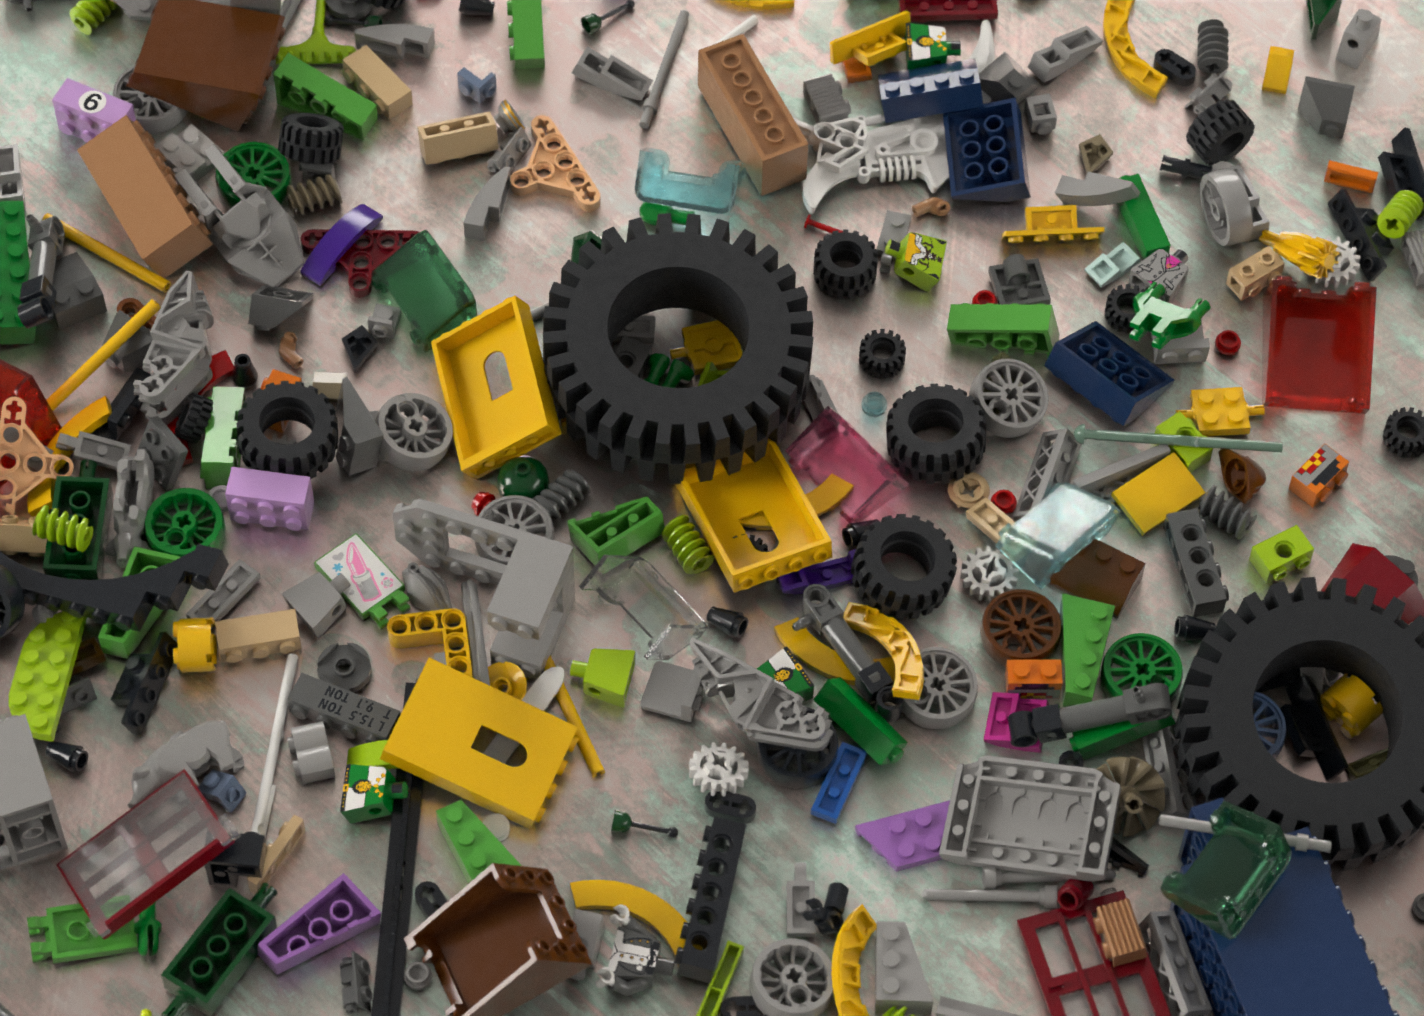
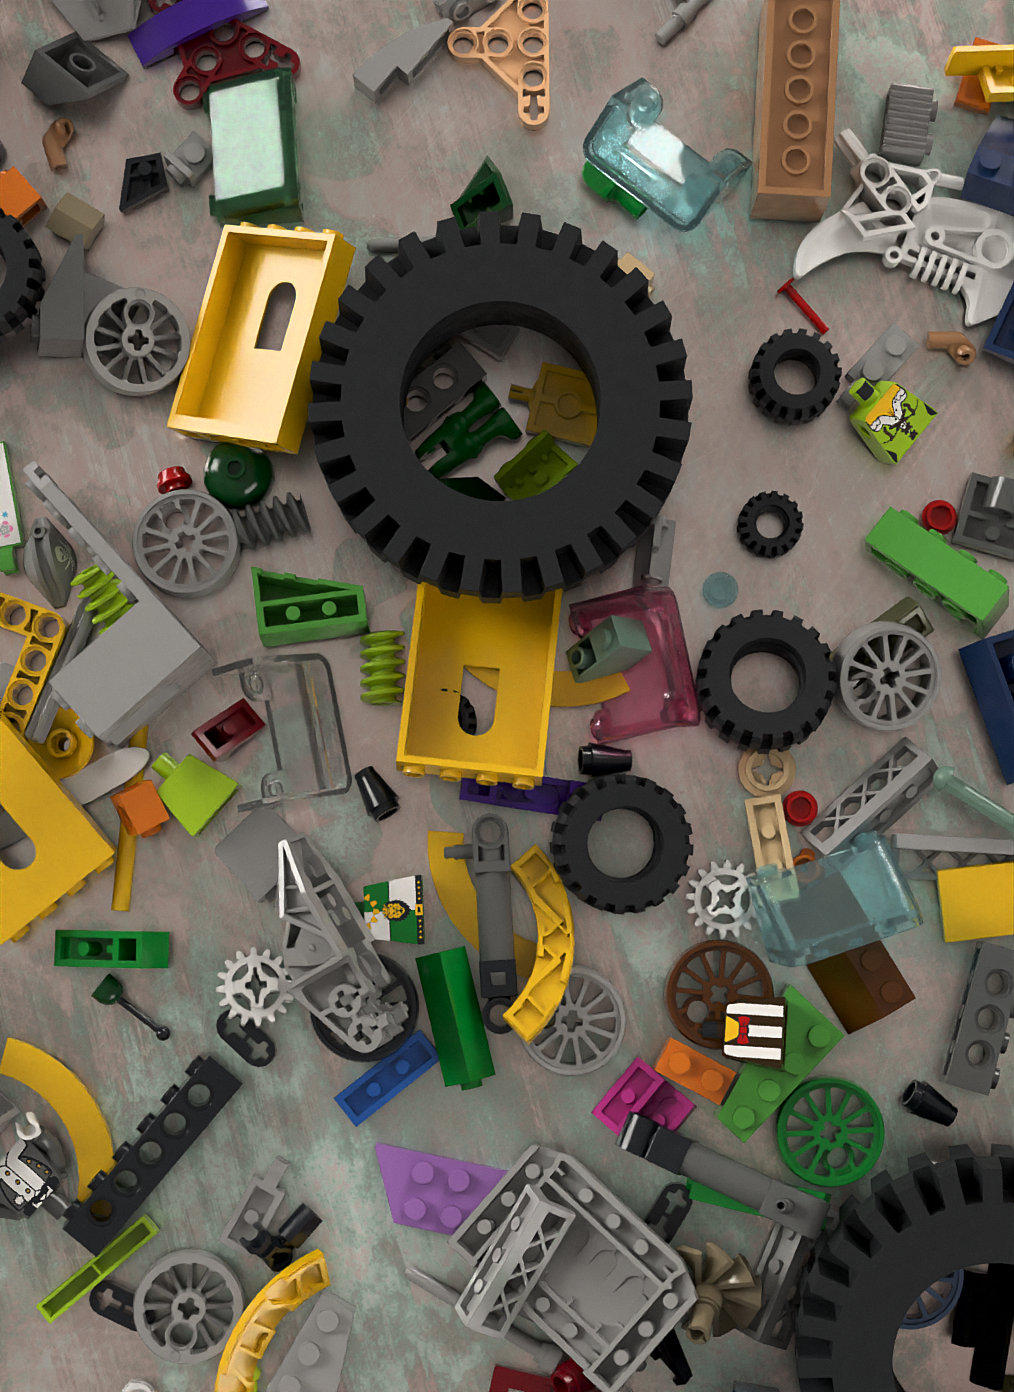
camera: 30 degrees right, 25 degrees up
none -> green slope [54,930,169,969]
none -> lime piece [70,564,134,635]
none -> orange brick [110,780,170,838]
none -> dark red slope [191,698,266,762]
none -> light grey fence [454,1183,576,1341]
none -> sand green slope [566,615,652,683]
none -> torso [702,997,789,1072]

